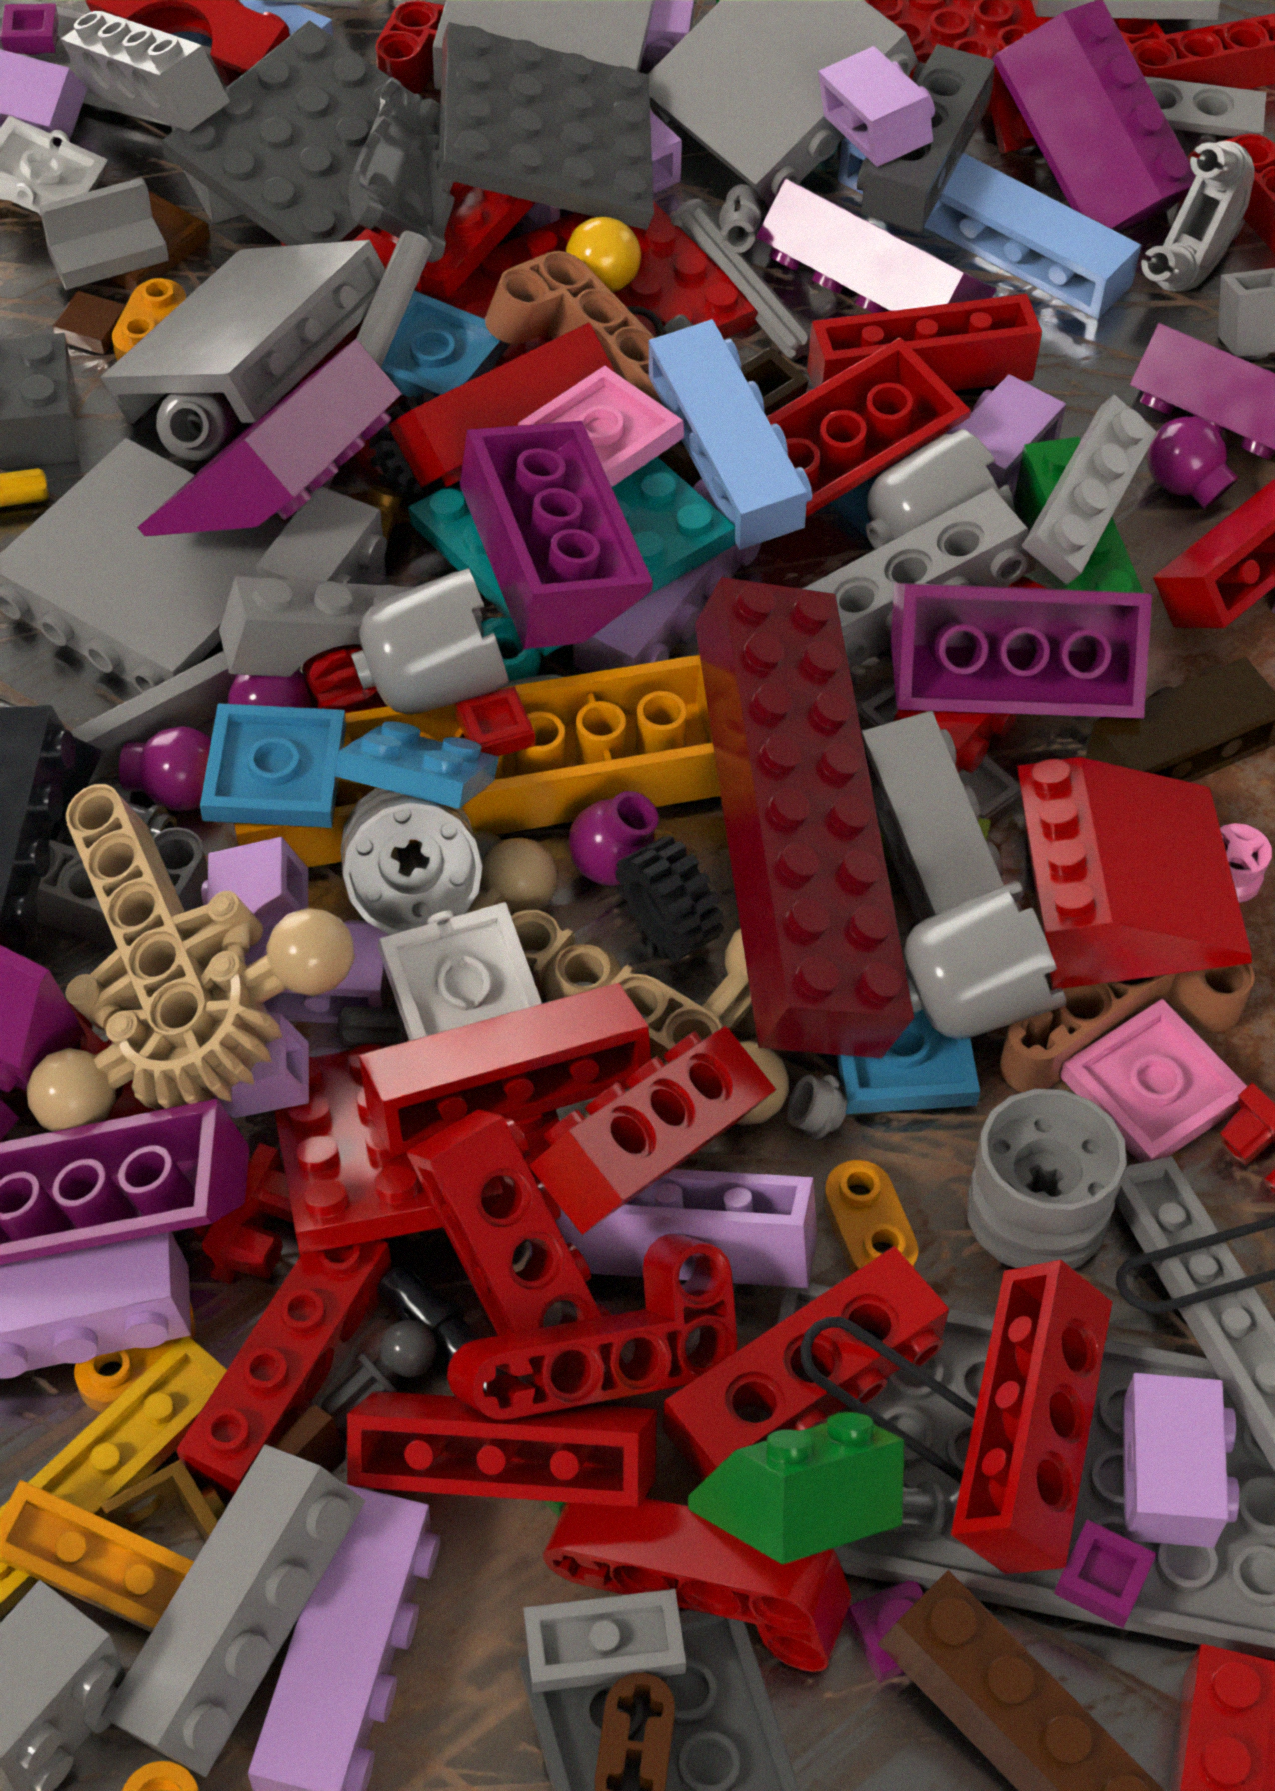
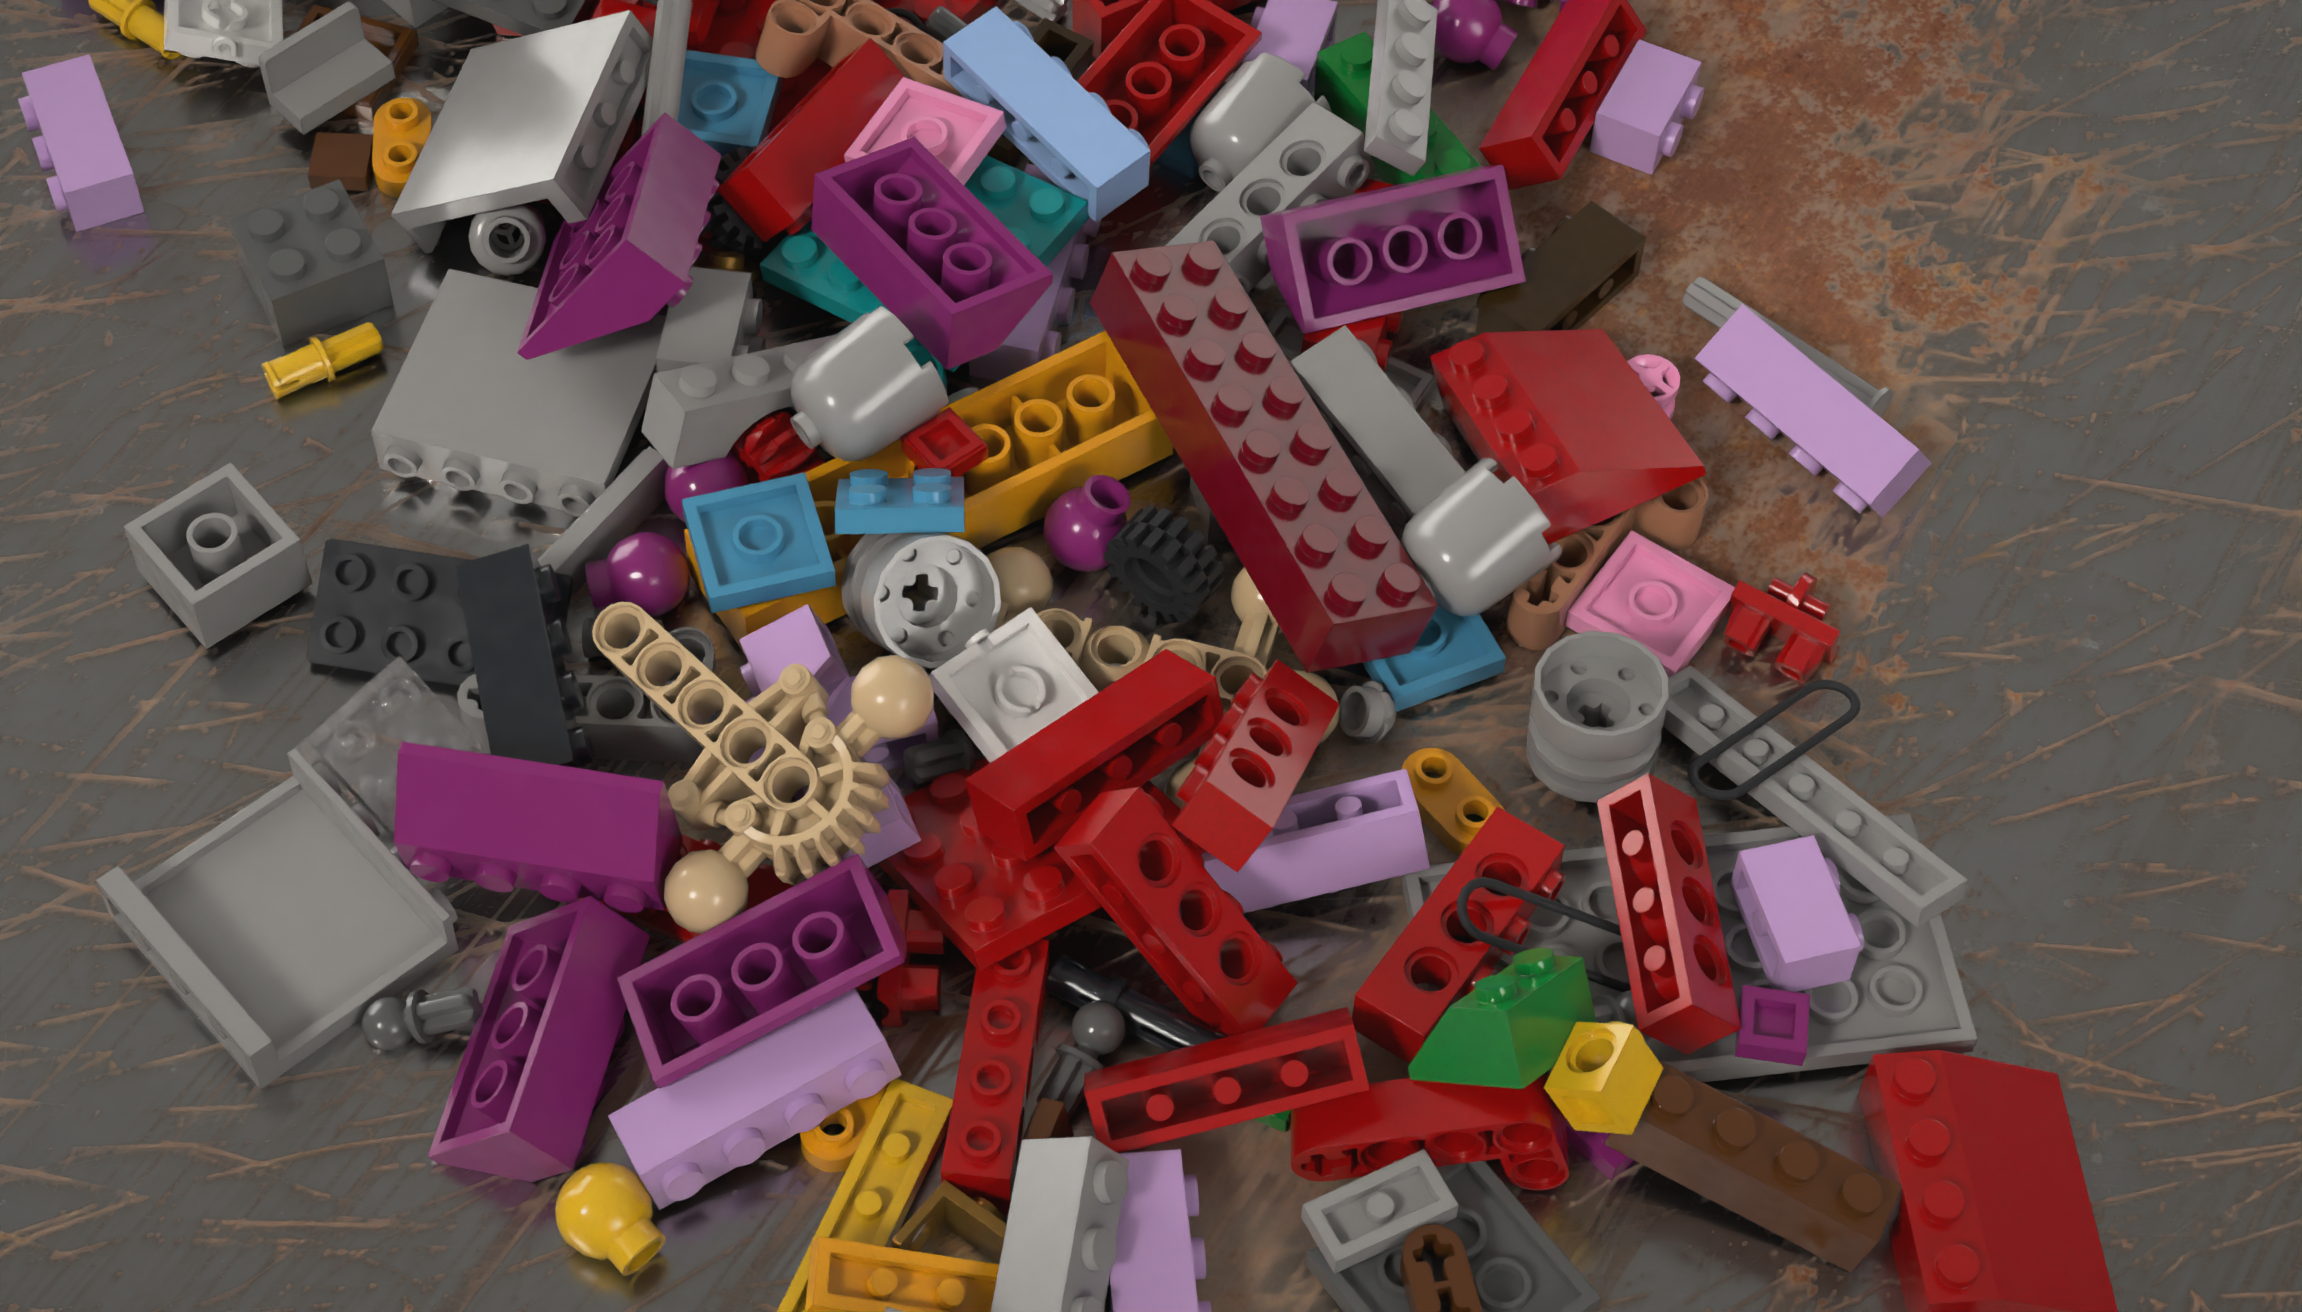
camera: 20 degrees left, 0 degrees up
red beam [447,1233,738,1420] -> none
none -> yellow brick [1544,1021,1664,1135]

